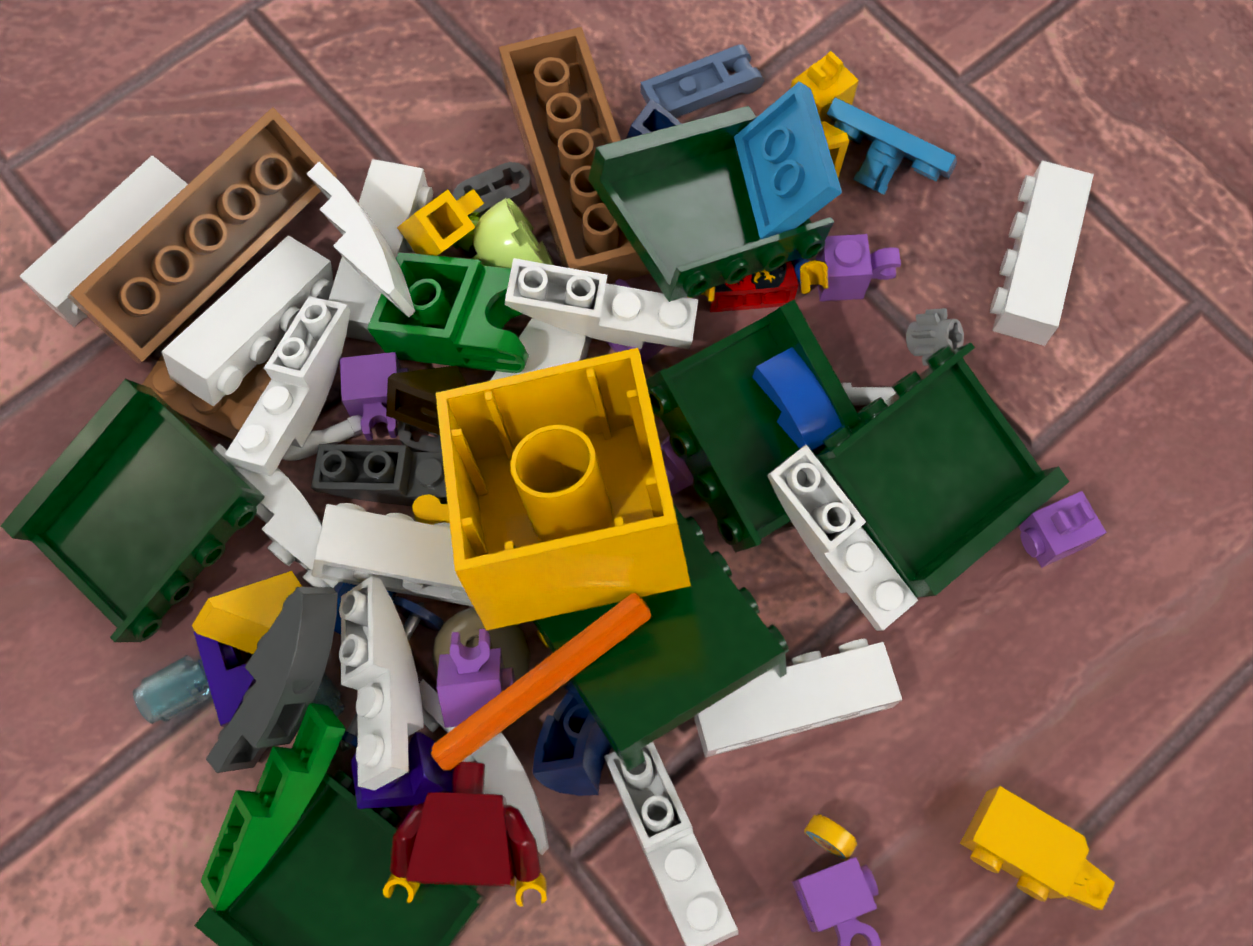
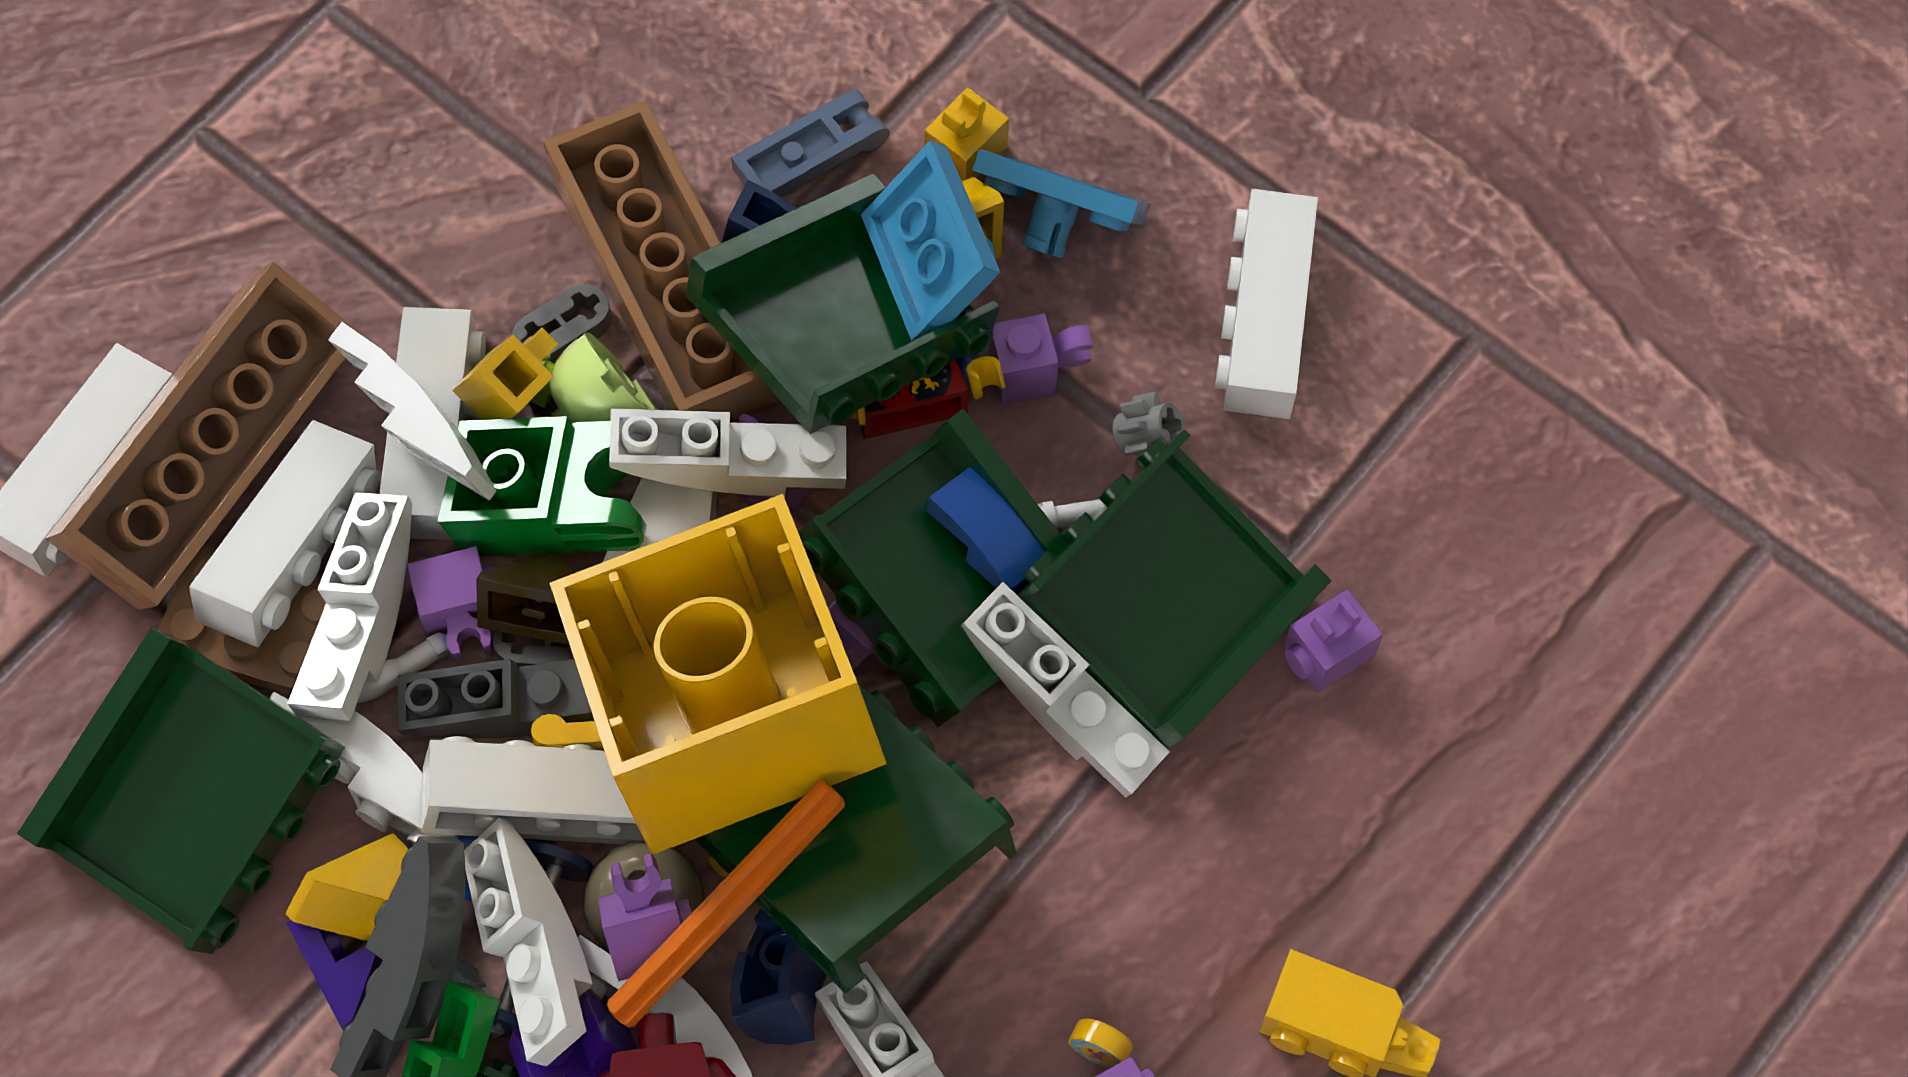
camera: 10 degrees left, 5 degrees down
clear light blue brick [133,655,211,724] -> none
white brick [694,639,902,758] -> none

